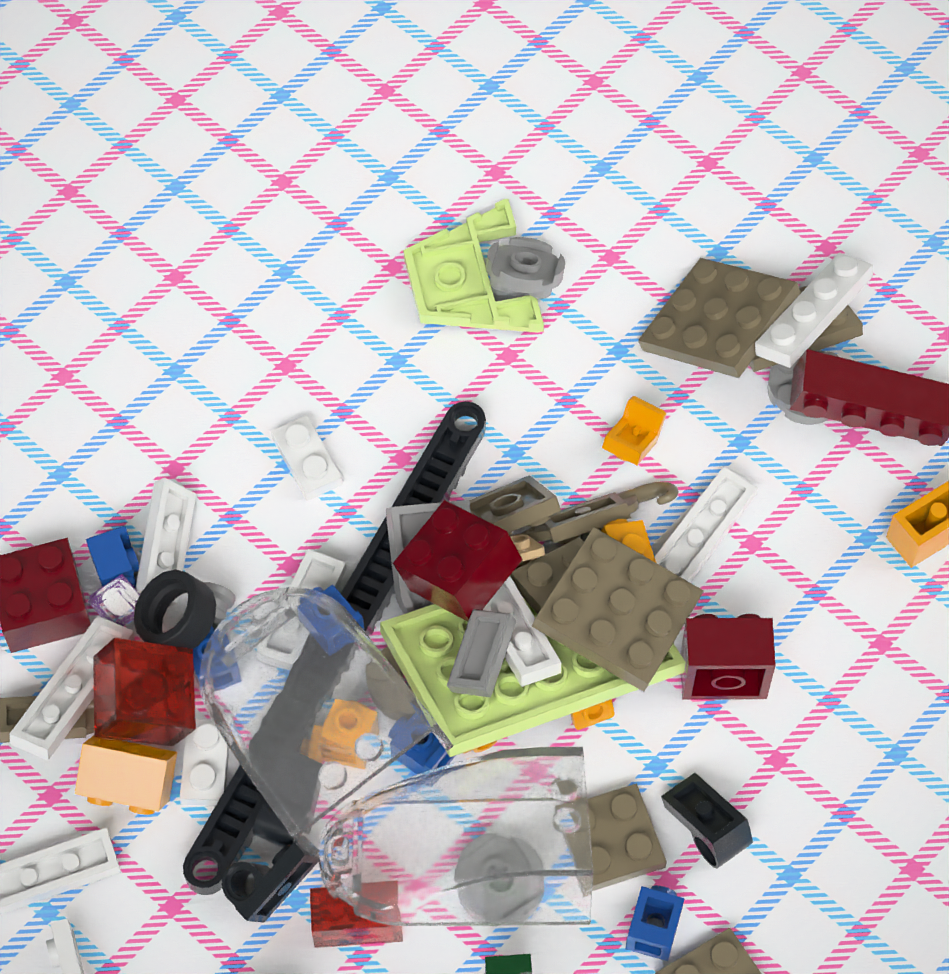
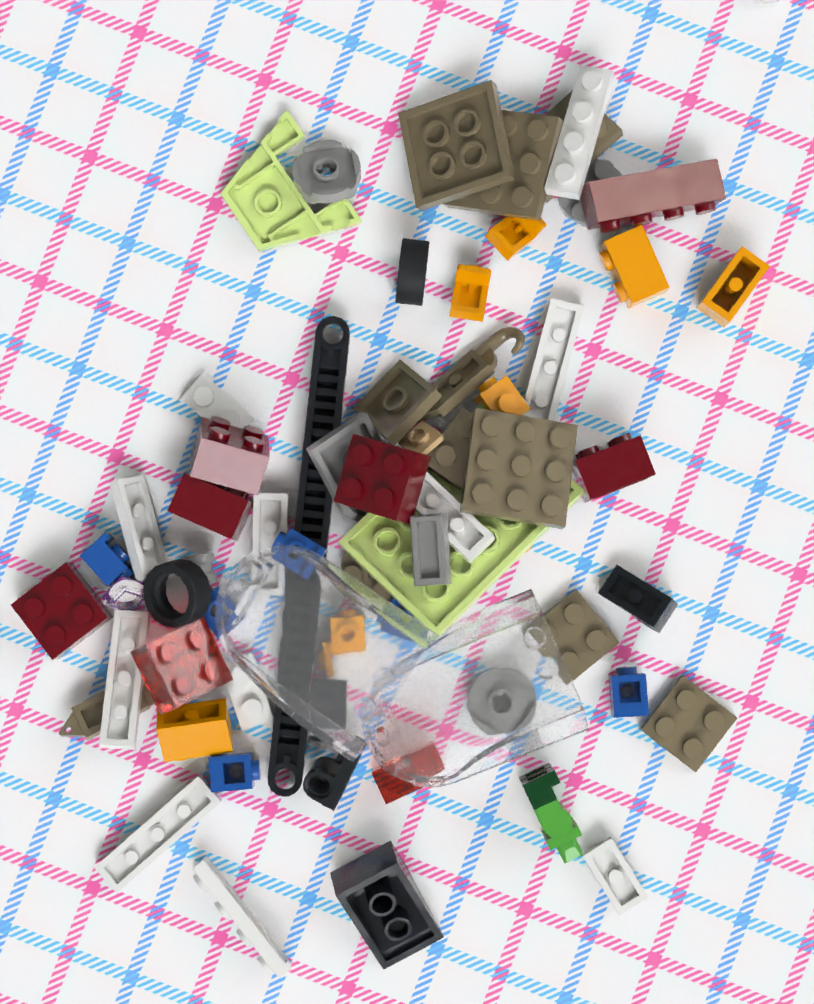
camera: 15 degrees left, 25 degrees up
none -> dark red brick [167,472,253,541]
none -> brick [190,416,270,495]
none -> blue brick [208,752,261,792]
none -> black tyre [395,238,430,306]
none -> dark tan plate [398,80,515,211]
none -> light orange bracket [485,216,546,261]
none -> light orange brick [599,225,670,309]

